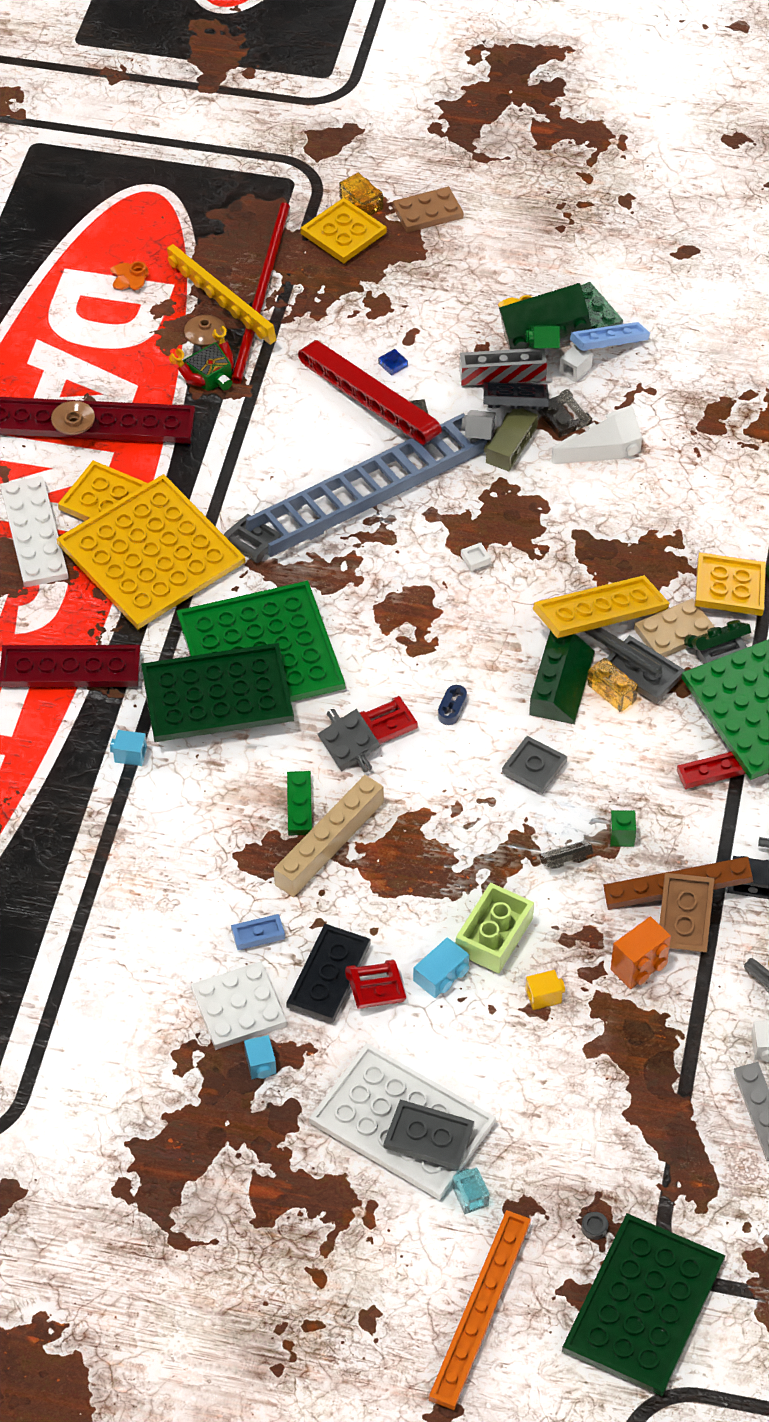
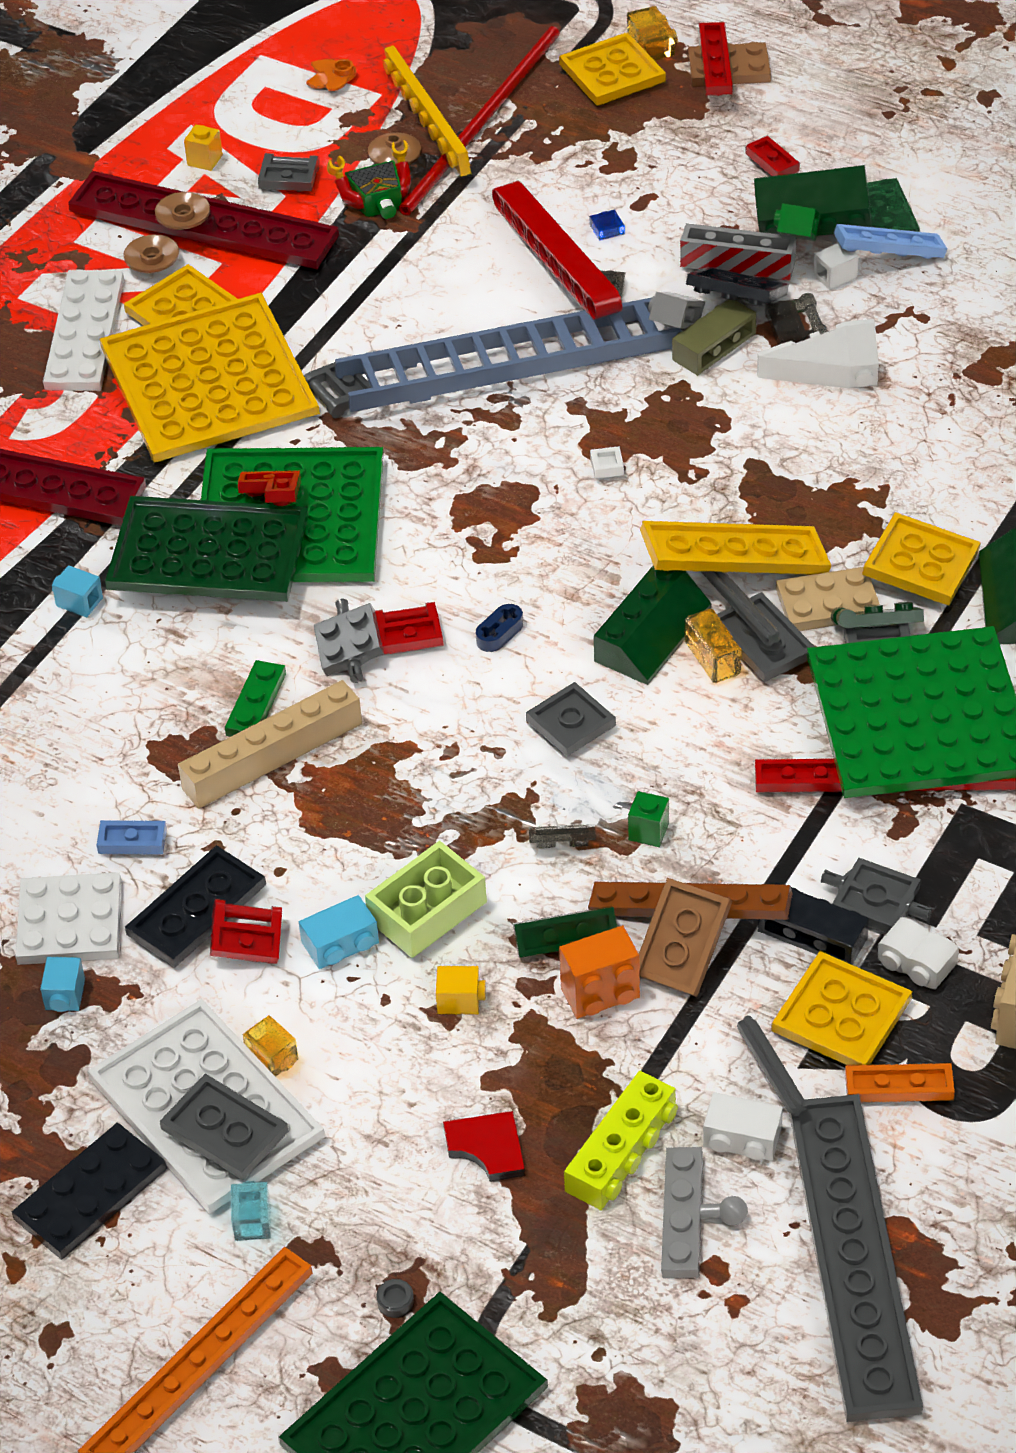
camera: 20 degrees right, 5 degrees down
none -> black plate [11,1122,167,1260]
none -> medium nougat dish [124,235,179,273]
none -> yellow brick [184,124,223,171]
none -> red plate [238,471,301,506]
none -> clear yellow brick [242,1015,299,1077]
none -> dark grey plate [258,153,320,192]
none -> red tile [443,1111,525,1181]
none -> dark green plate [513,906,617,958]
none -> neon yellow brick [564,1070,678,1211]
none -> red plate [699,22,733,96]
none -> red plate [745,135,800,176]

